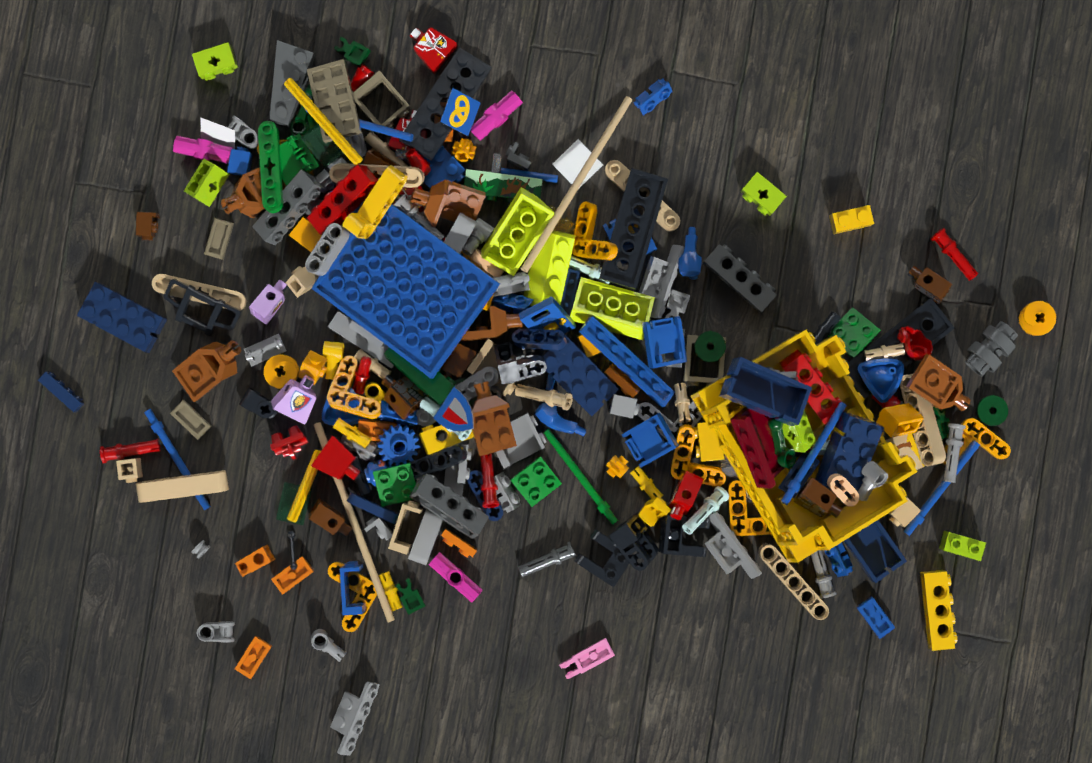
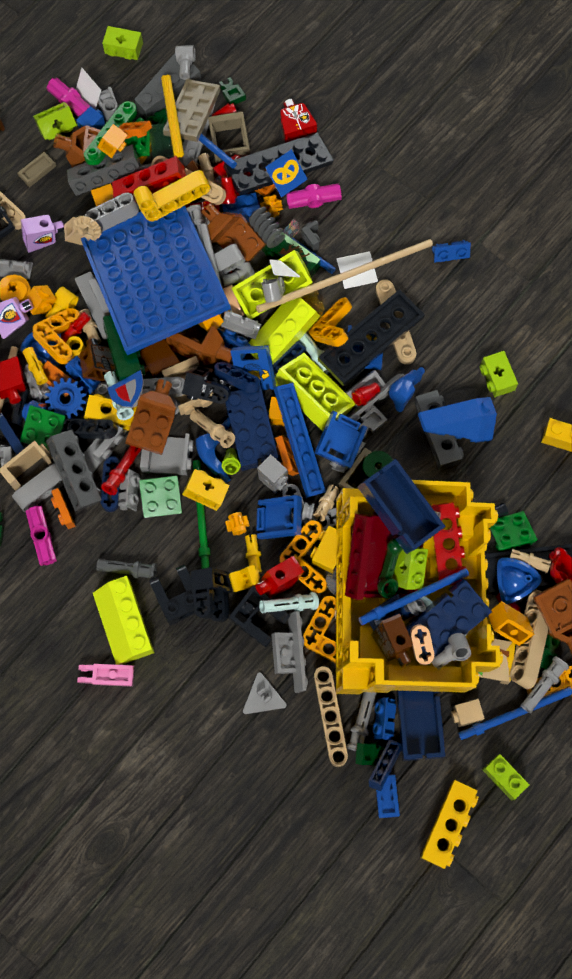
camera: 35 degrees right, 15 degrees down
none -> tan gear [73,216,102,241]
none -> neon yellow slope [93,576,154,665]
none -> light orange brick [97,124,128,158]
none -> orange plate [118,121,152,139]
none -> light grey pin [175,45,195,80]
none -> yellow brick [182,469,230,511]
none -> light grey bar [200,223,221,284]
none -> lime cone [221,448,241,475]
none -> light grey piece [243,672,286,714]
none -> dark grey piece [249,206,285,248]
none -> light grey piece [261,276,285,303]
none -> white sticker [269,260,300,277]
none -> light grey bush [302,502,315,521]
none -> red cone [352,382,380,406]
none -> dark green plate [355,743,384,765]
none -> dark blue piece [369,739,401,792]
none -> light grey bush [407,598,426,616]
none -> blue wedge [418,397,497,443]

